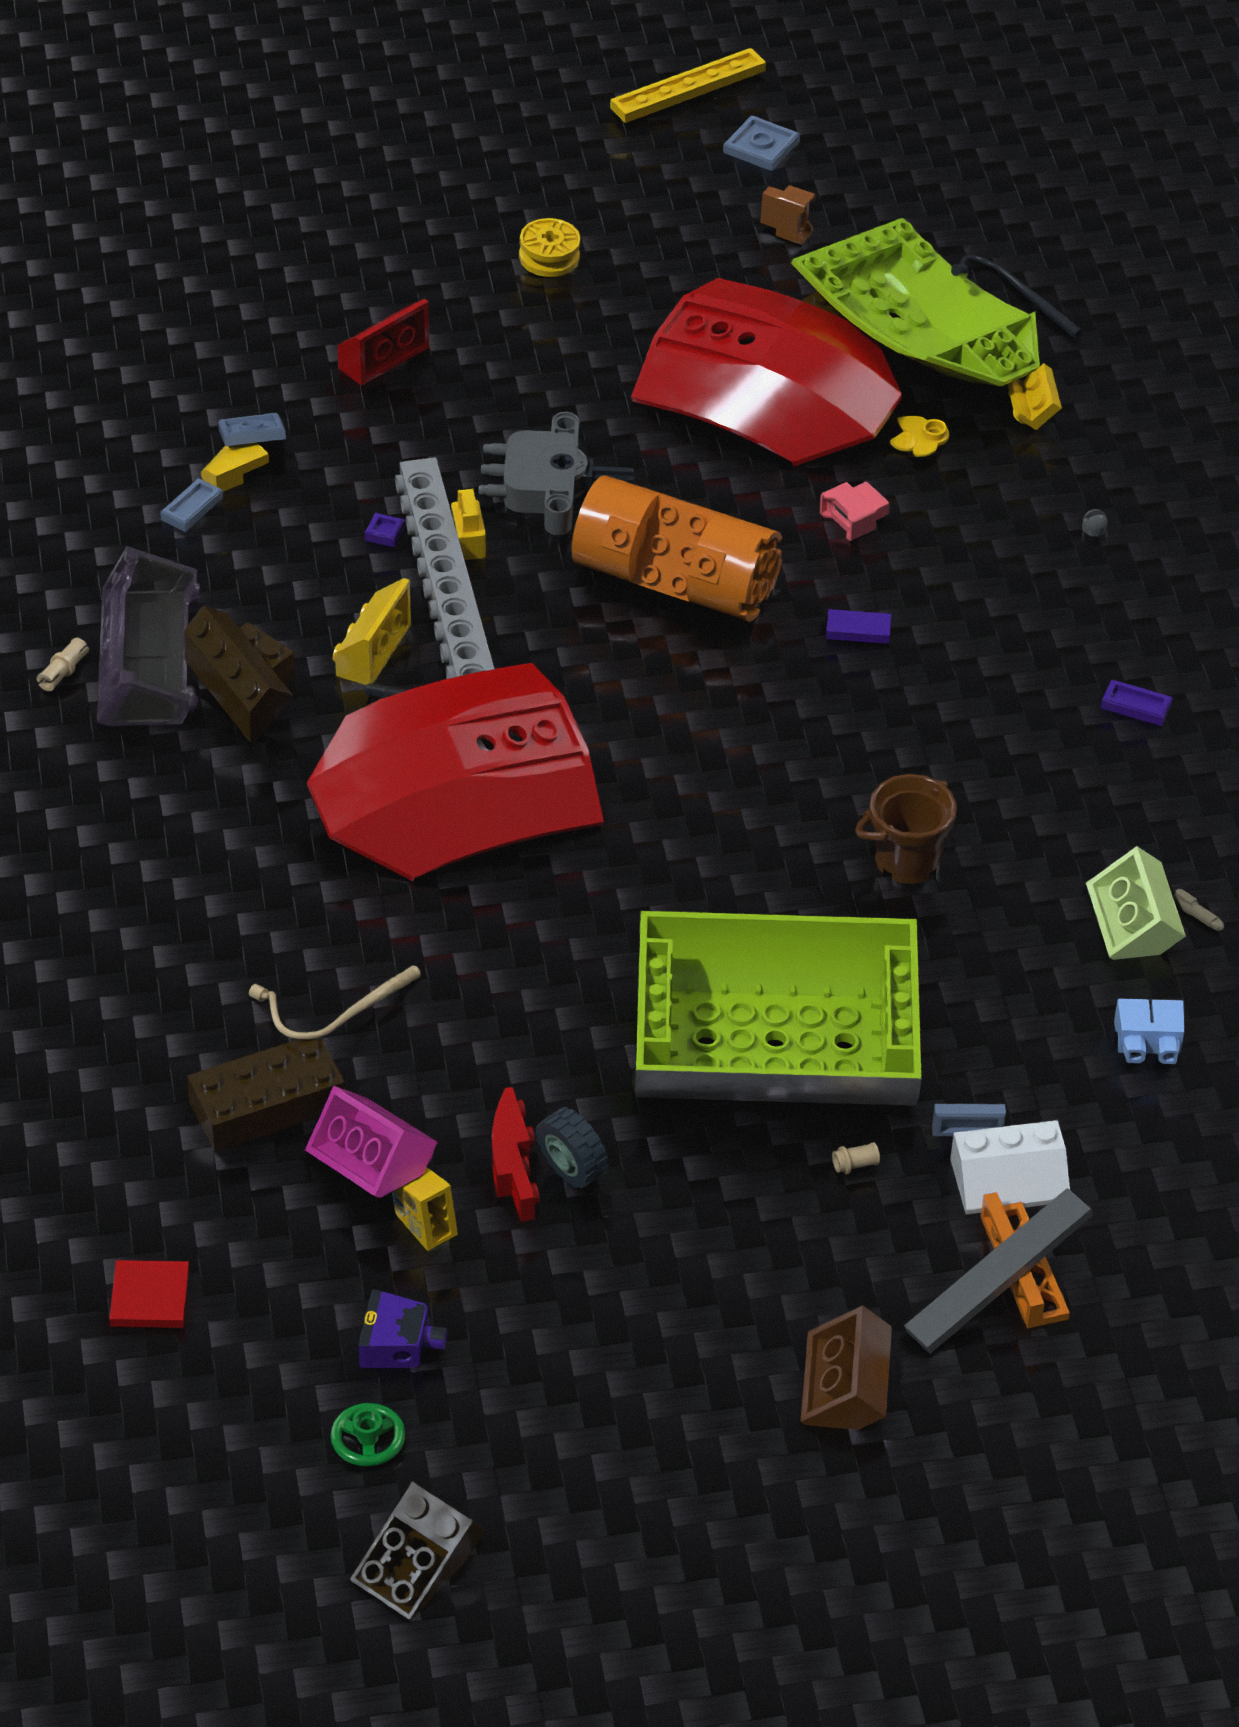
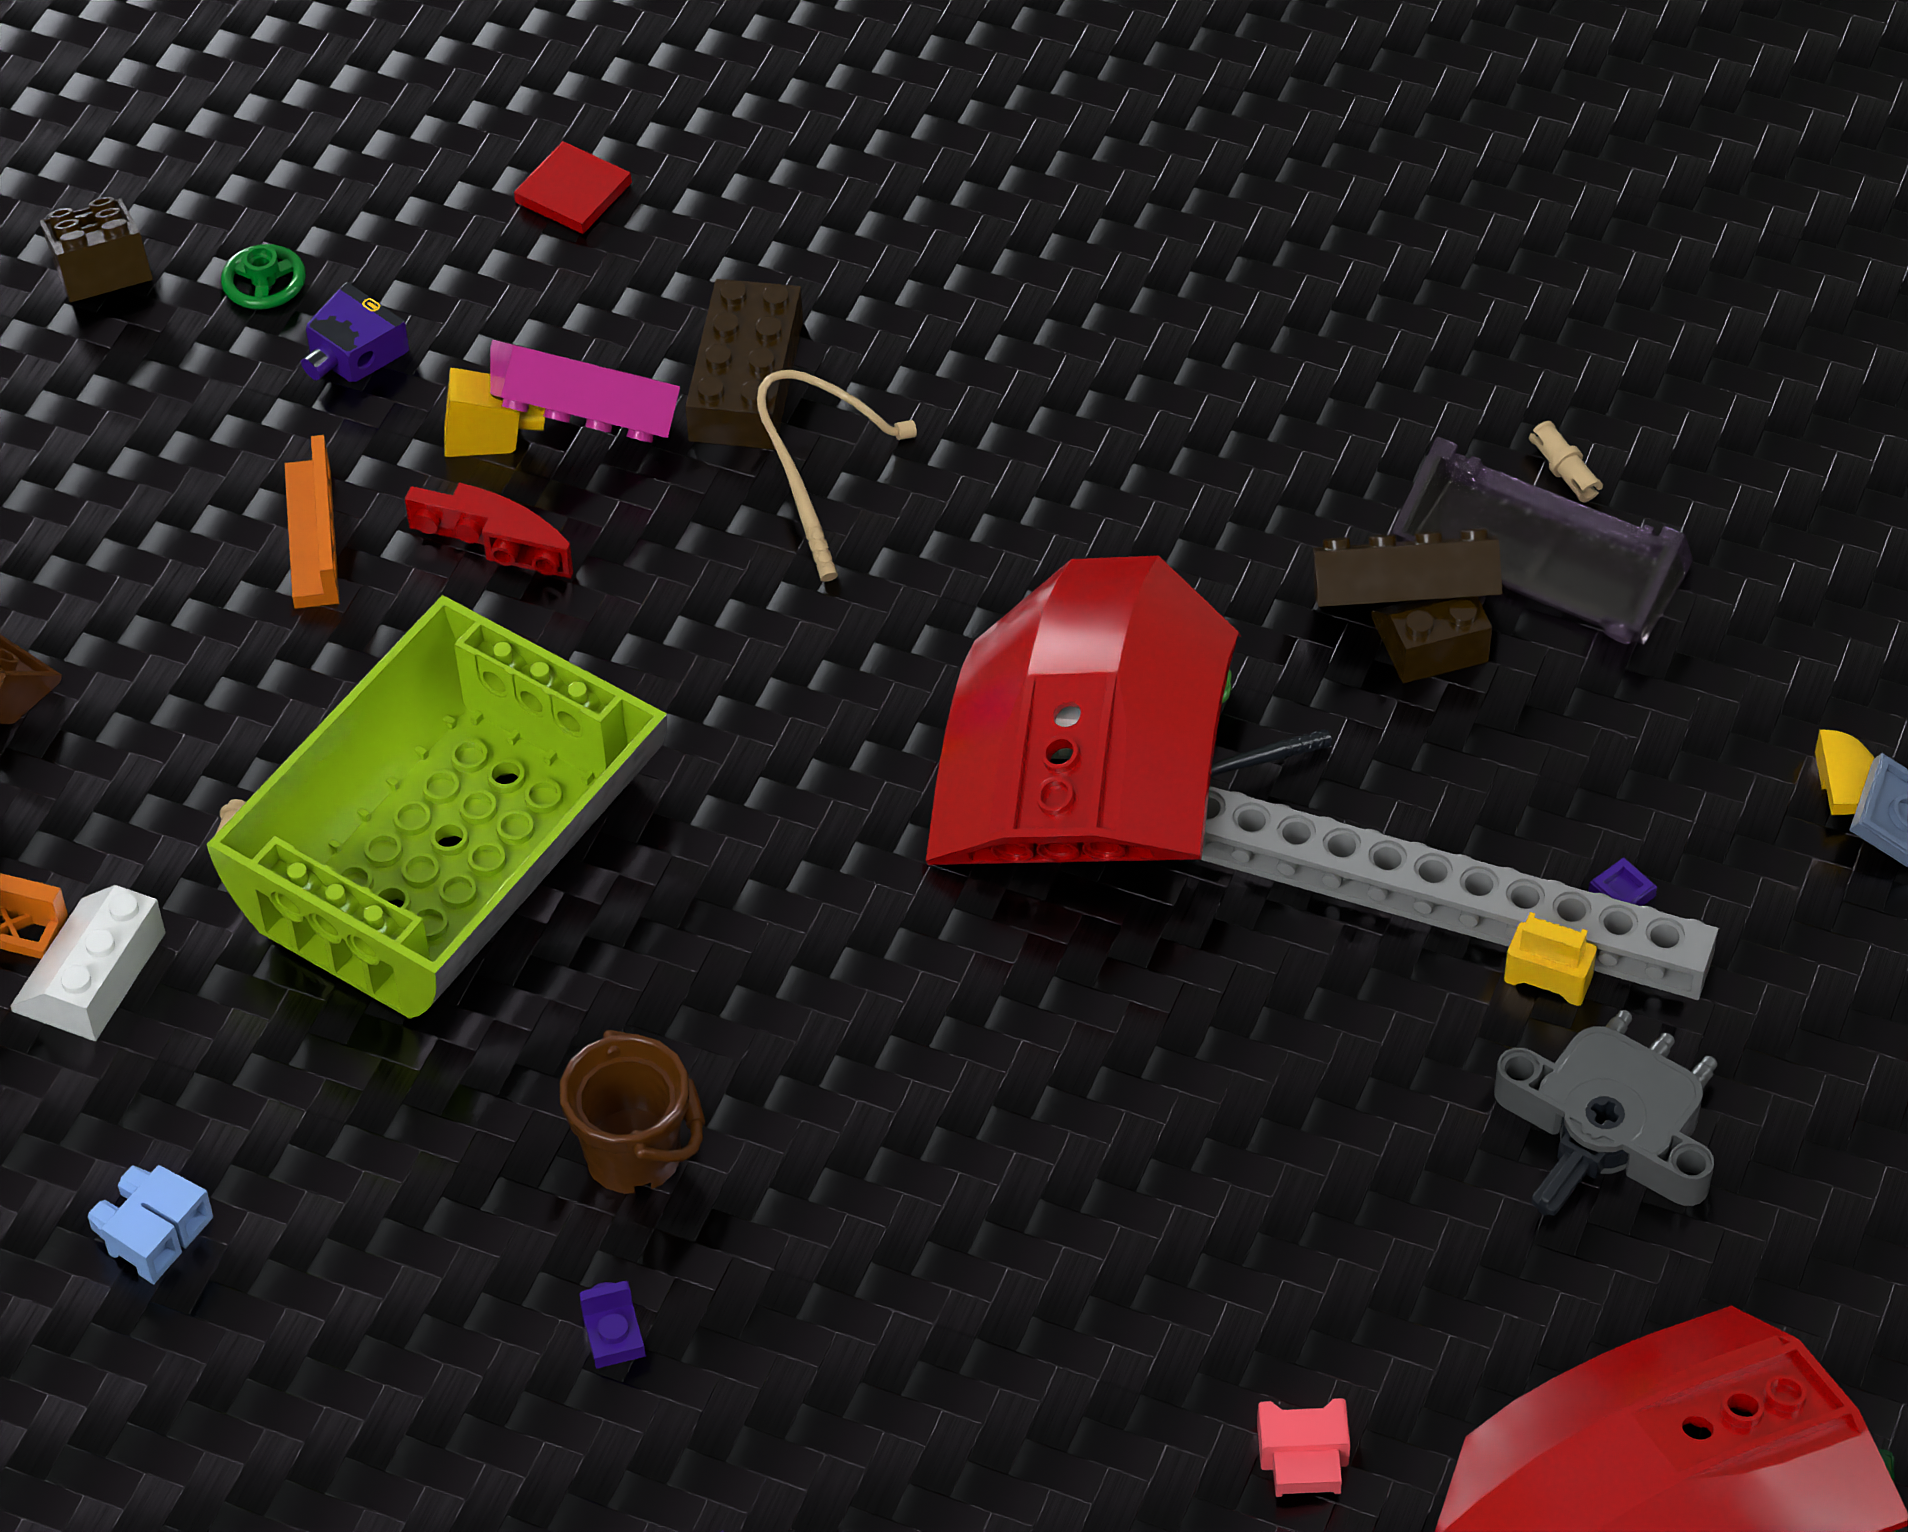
camera: 125 degrees right, 5 degrees up
sand blue tile [161,478,223,532] -> none
yellow slope [332,578,411,685] -> none
black wheel [536,1107,609,1189] -> none
orange cylinder [572,475,782,622] -> none
dark purple tile [826,609,891,644] -> none
sand blue tile [932,1104,1006,1136] -> none
yellowish green slope [1086,846,1186,960] -> none
dark tan piece [1173,889,1224,931] -> none
none -> orange fence [284,435,340,609]
none -> dark purple bracket [579,1281,646,1369]

